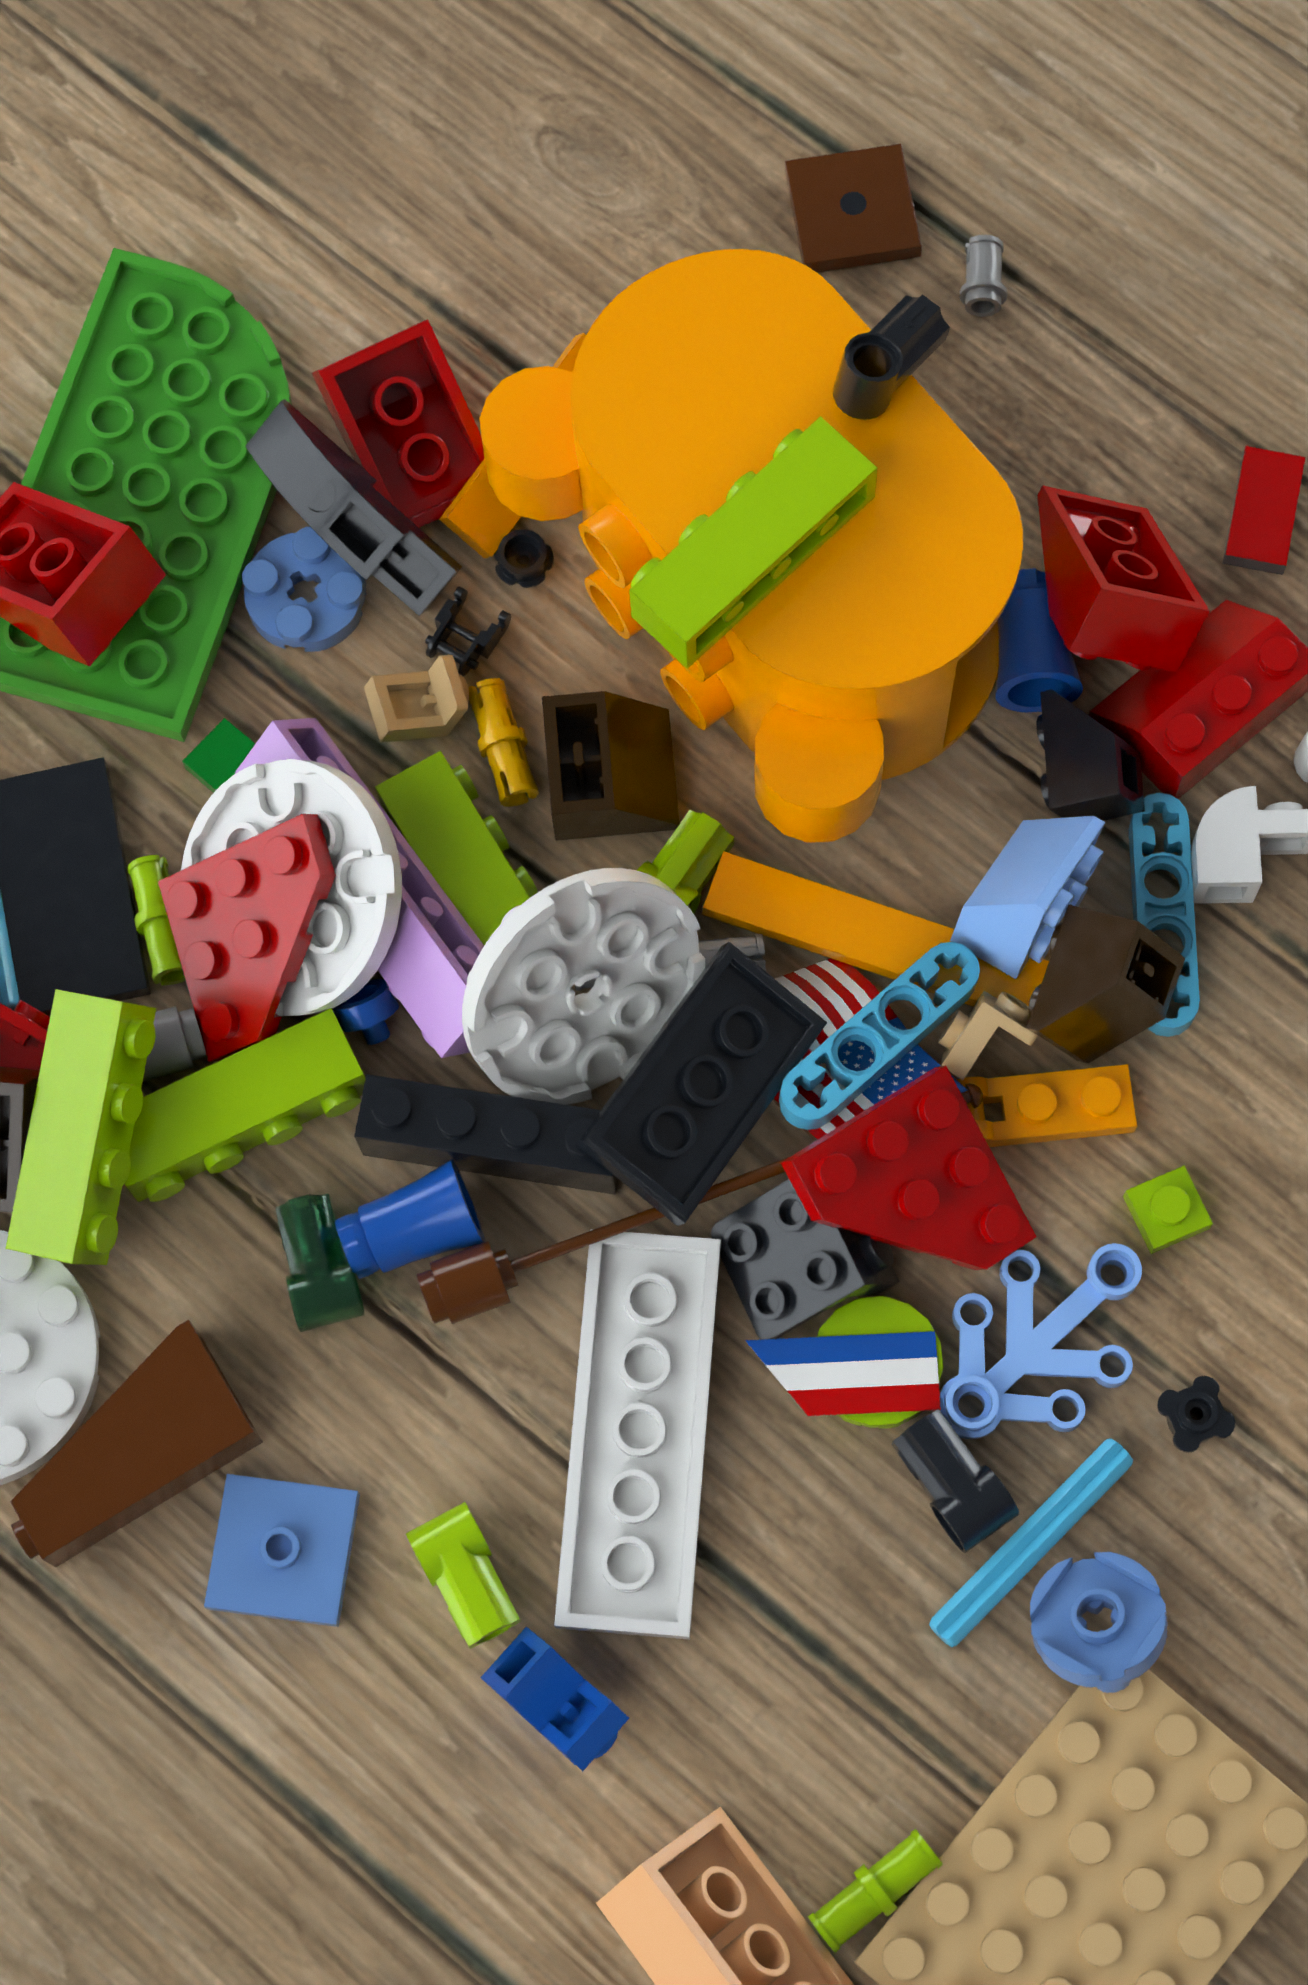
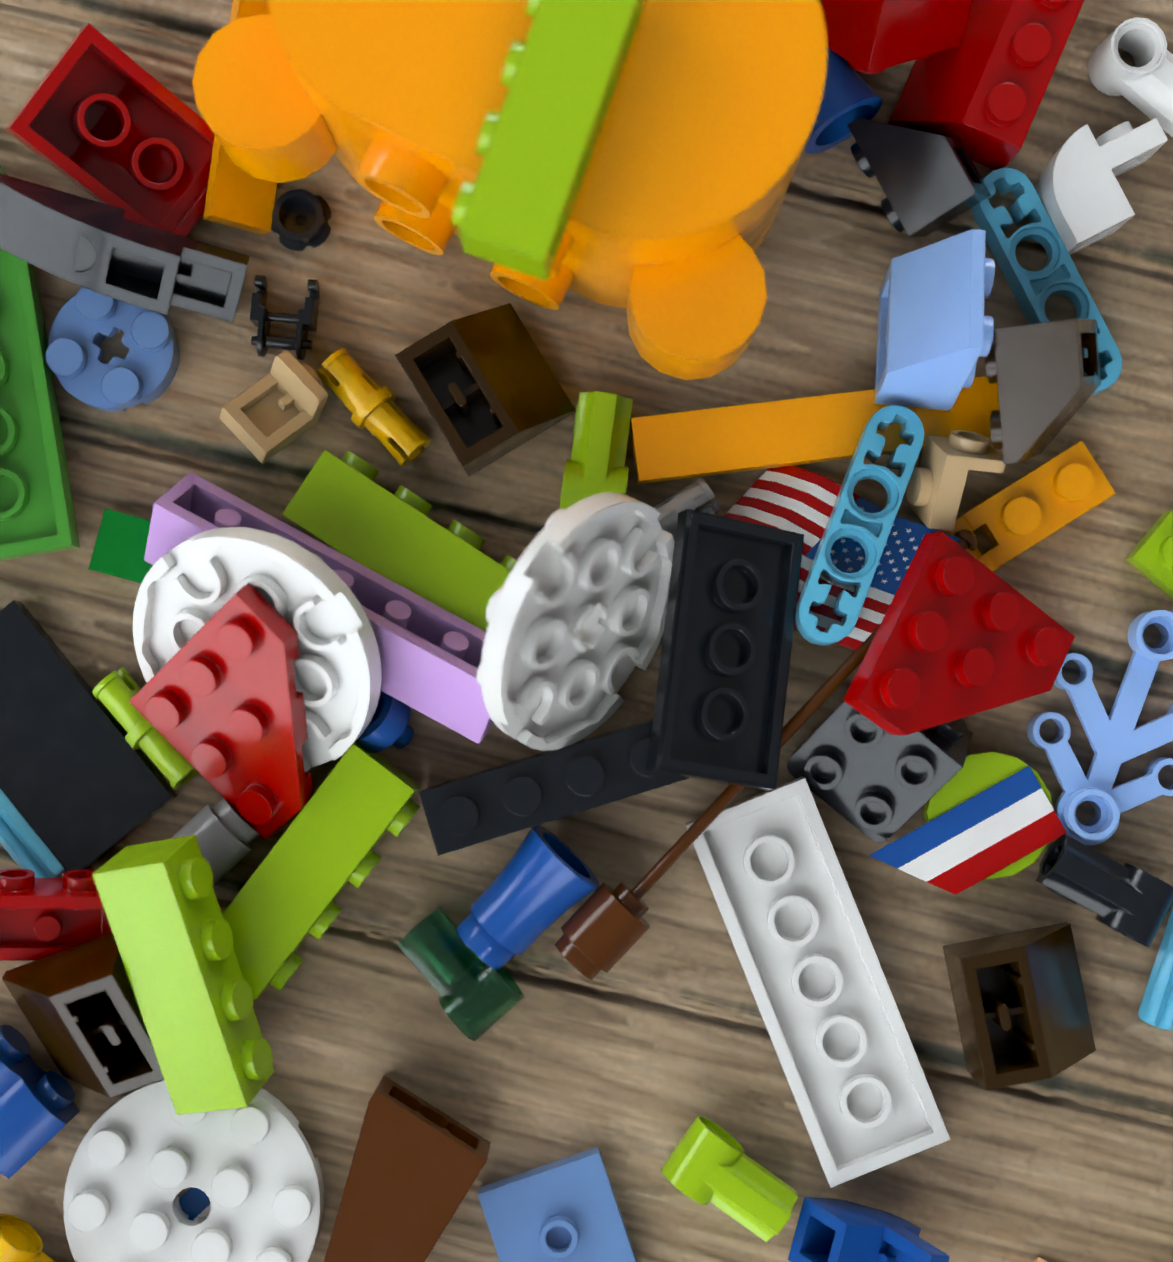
camera: 30 degrees left, 15 degrees up
none -> dark brown slope [943,922,1096,1091]

